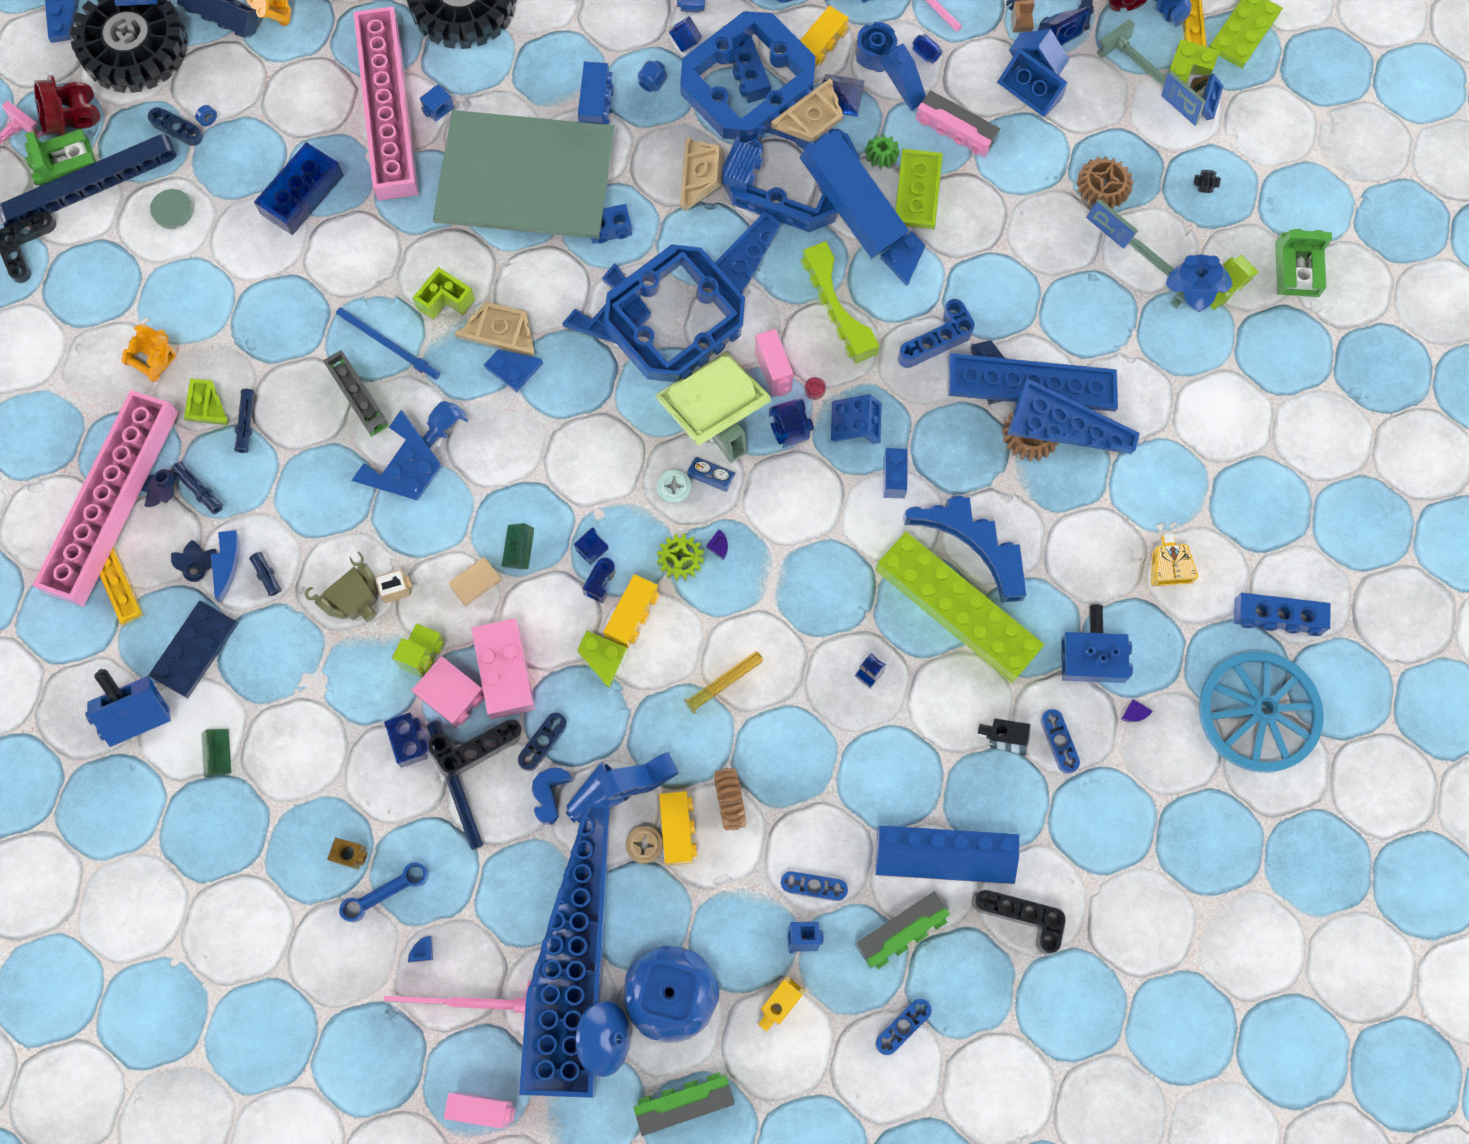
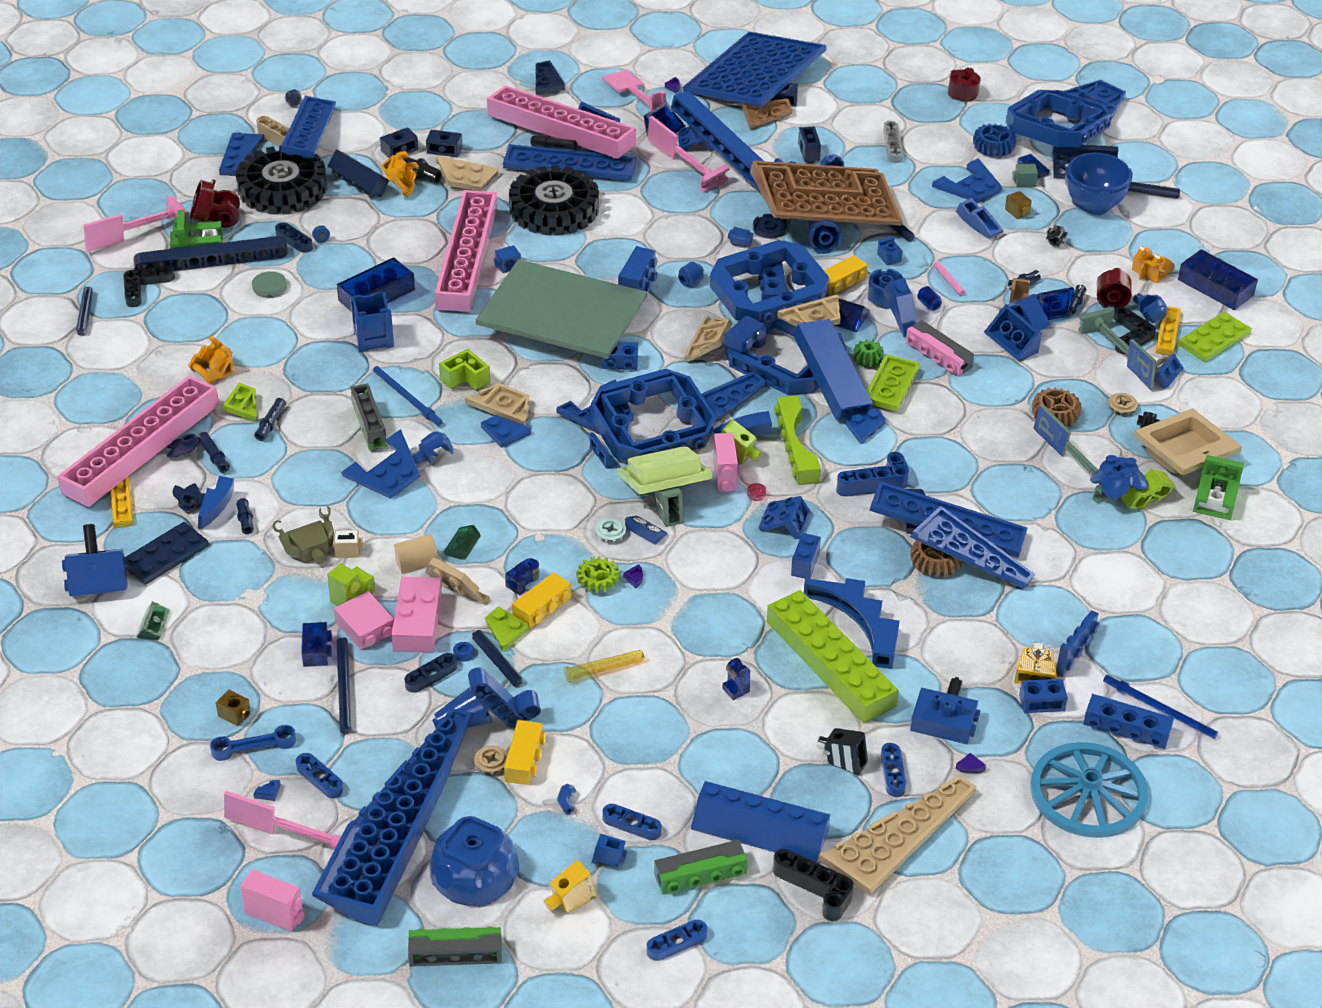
camera: 15 degrees right, 30 degrees down
black beam [428,719,522,778] -> none
blue animal [532,767,574,825] -> none
clear blue panel [574,527,609,566] -> none
blue dish [576,1001,631,1077] -> none
clear blue panel [669,16,702,52] -> none
medium nougat gear [714,767,746,831] -> none
clear blue brick [769,399,814,448] -> none
lime brick [1166,39,1220,84] -> none
none -> blue beam [296,753,343,798]
none -> blue container [350,292,394,352]
none -> tan wing [425,557,490,605]
none -> blue tile [453,642,474,662]
none -> dark blue axle [472,630,522,687]
none -> blue arm [557,784,576,814]
none -> blue slope [590,432,618,469]
none -> blue slope [713,411,772,436]
none -> lime torso [722,419,762,465]
none -> tan wing [819,775,977,895]
none -> blue brick [1019,679,1068,713]
none -> blue wing [1056,610,1100,677]
none -> clear blue bar [1103,675,1219,739]
none -> tan gear [1108,393,1138,415]
none -> black beam [1113,306,1156,354]
none -> tan piece [1134,408,1242,476]

